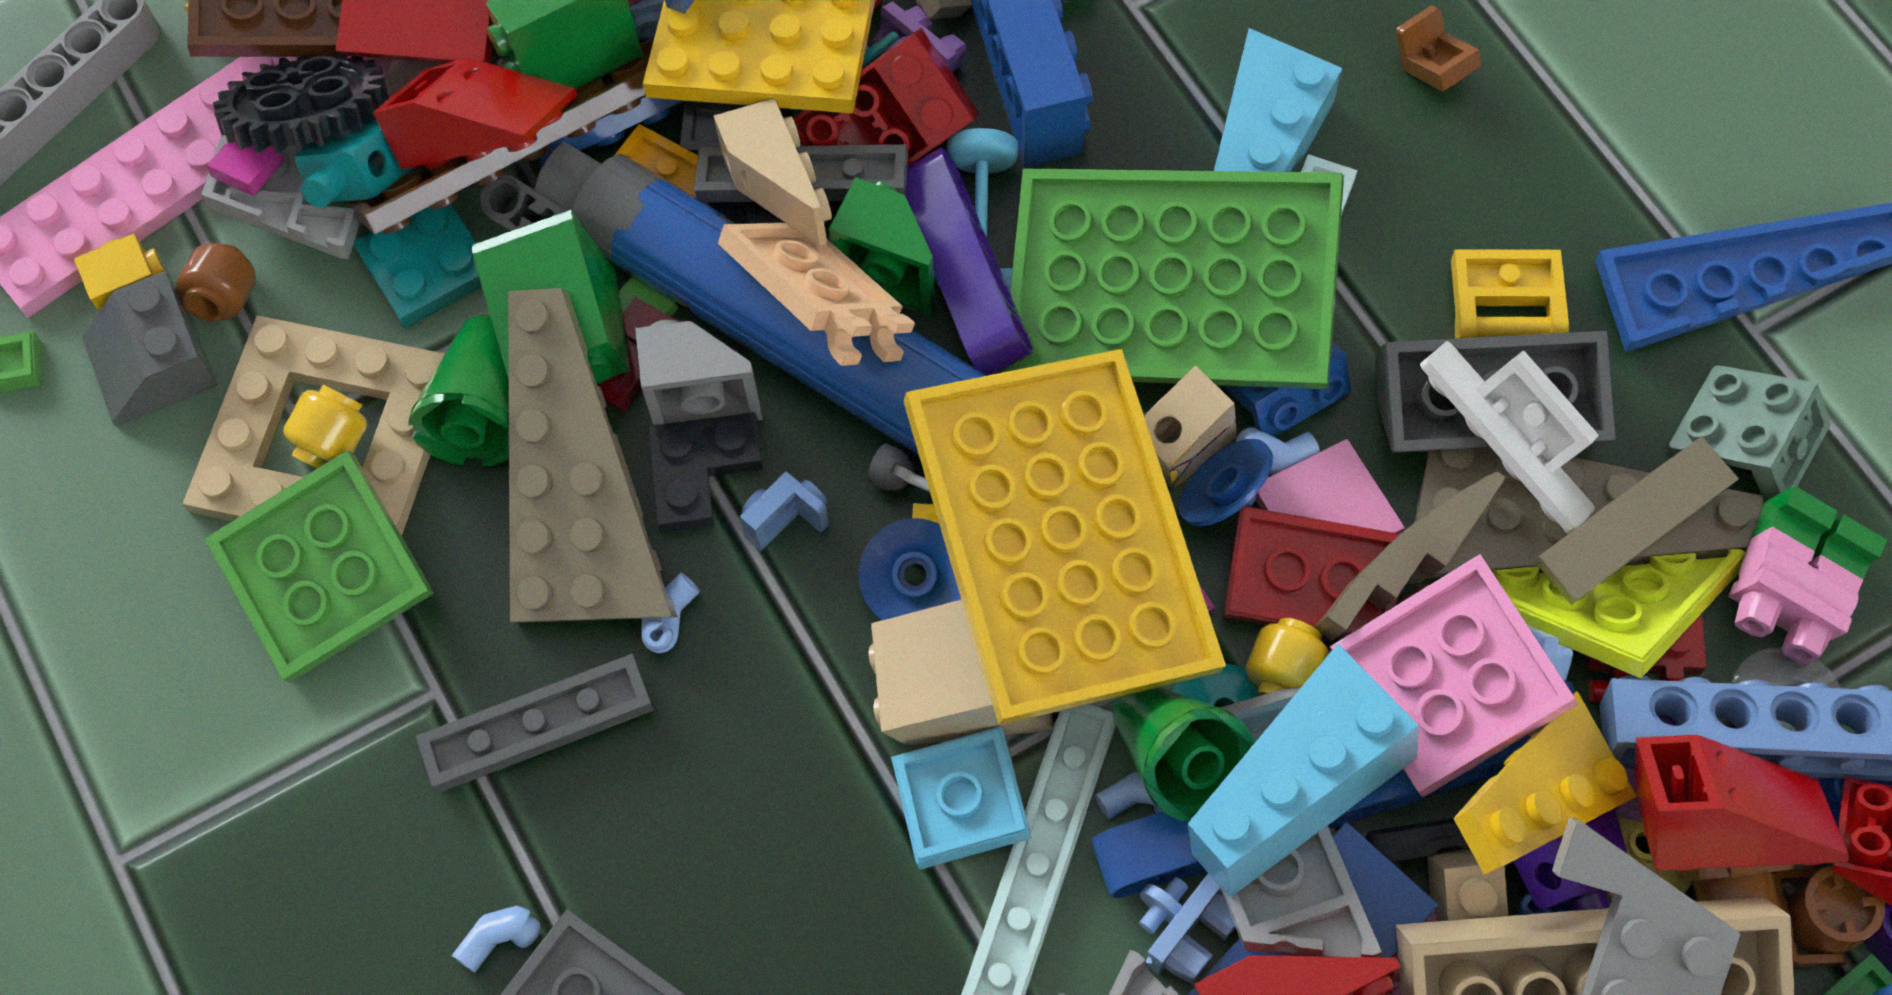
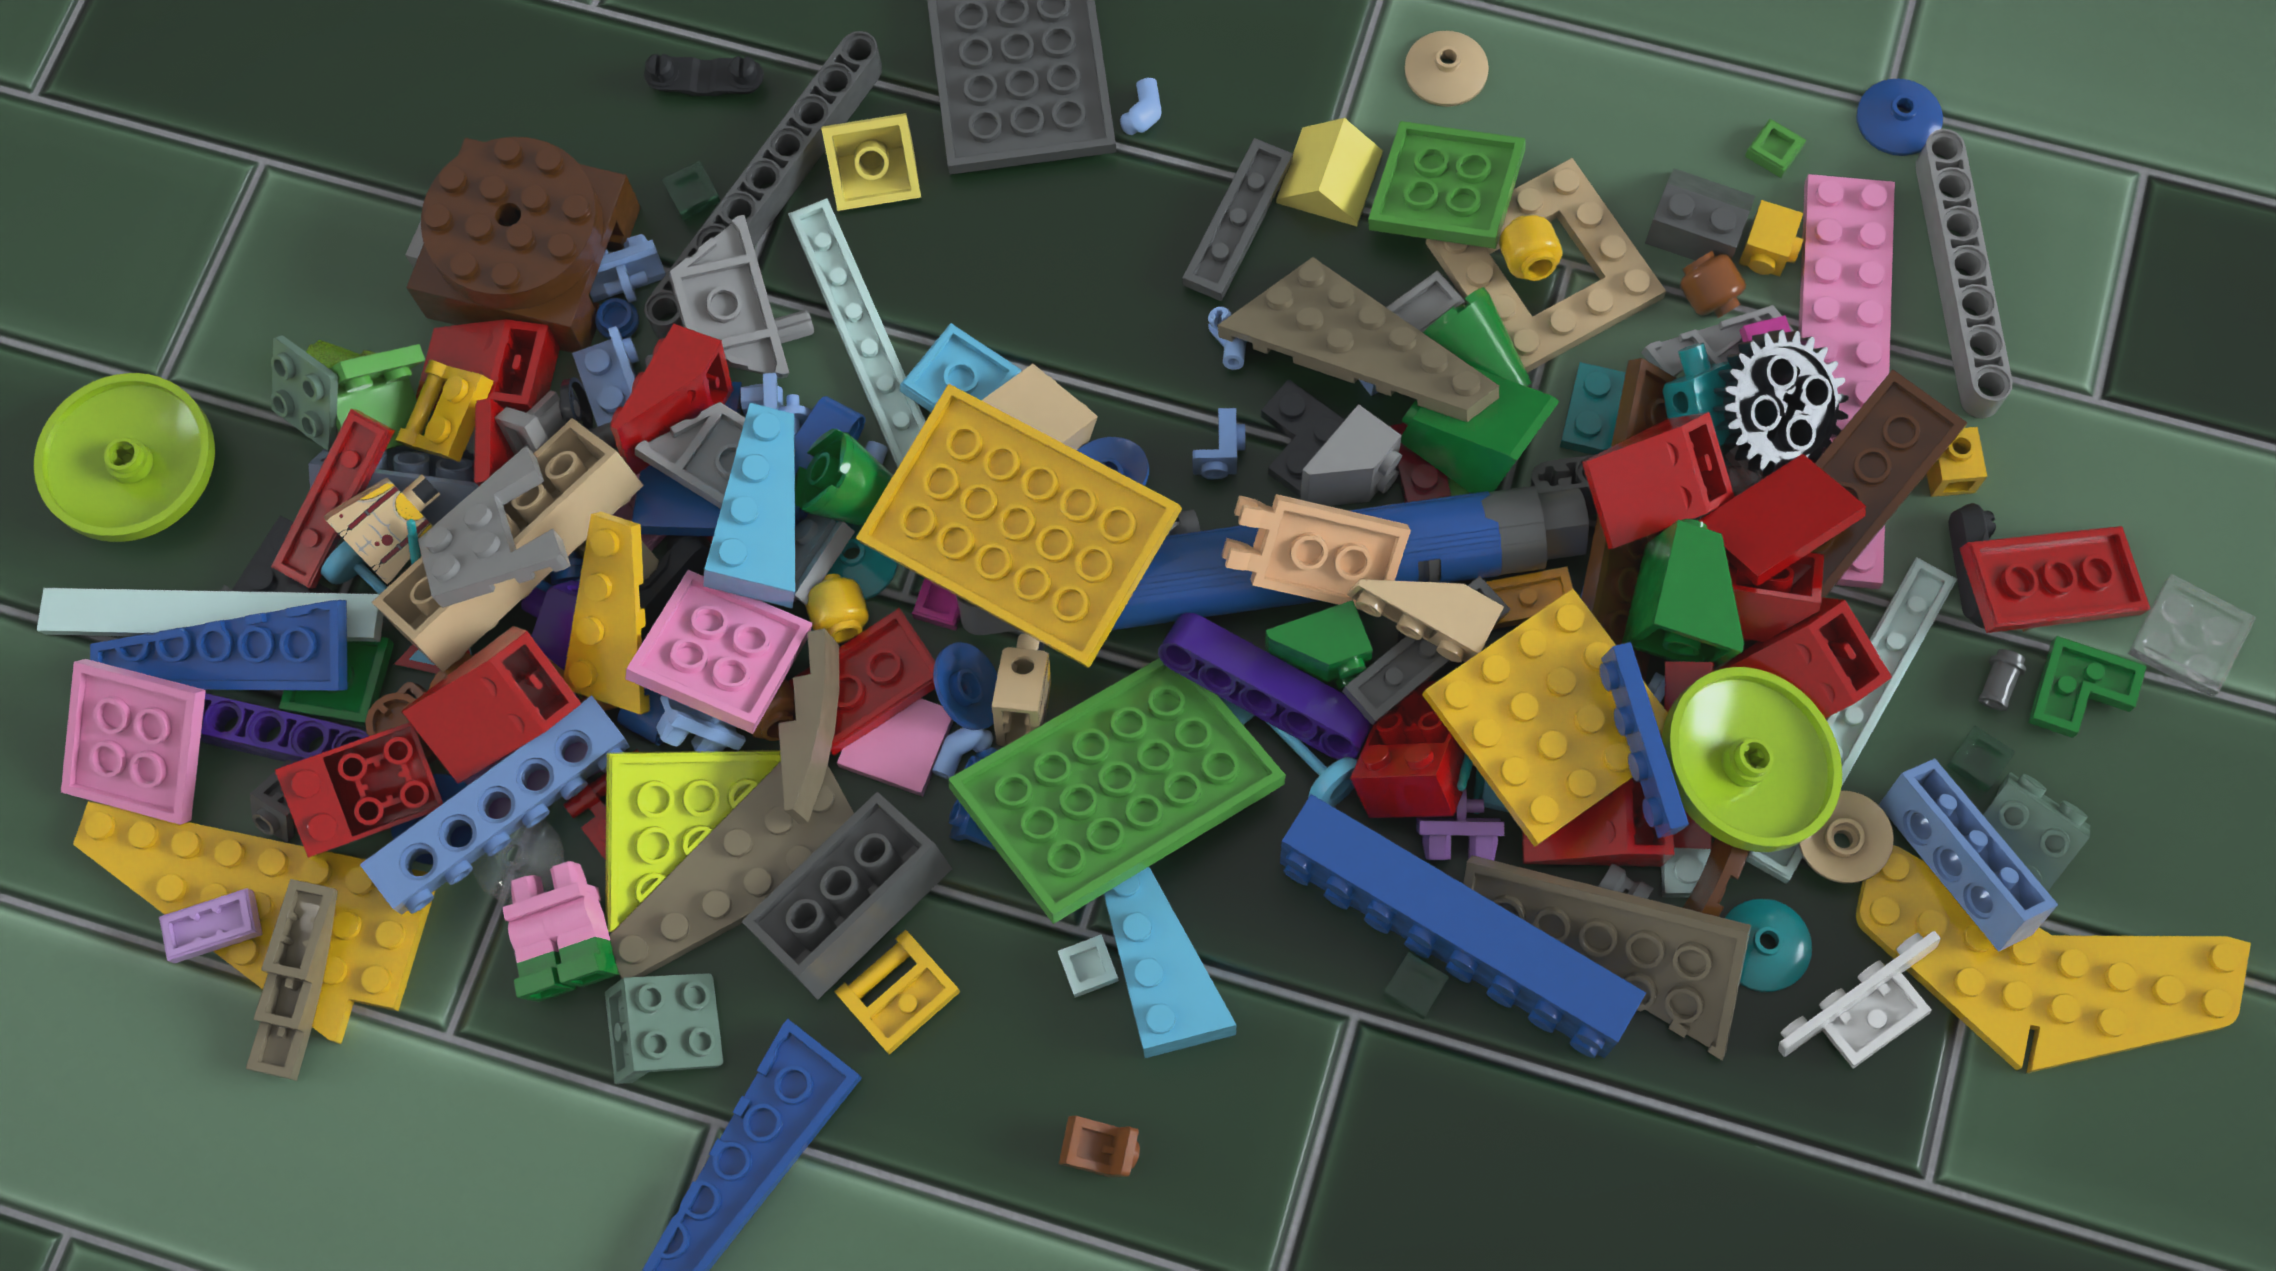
camera: 140 degrees right, 5 degrees up
white bracket [1420,341,1599,534] -> none
dark tan slope [1535,436,1739,605] -> none
none -> light yellow slope [1276,118,1383,227]
none -> light grey tile [1386,270,1465,332]
none -> tan dish [1405,31,1489,107]

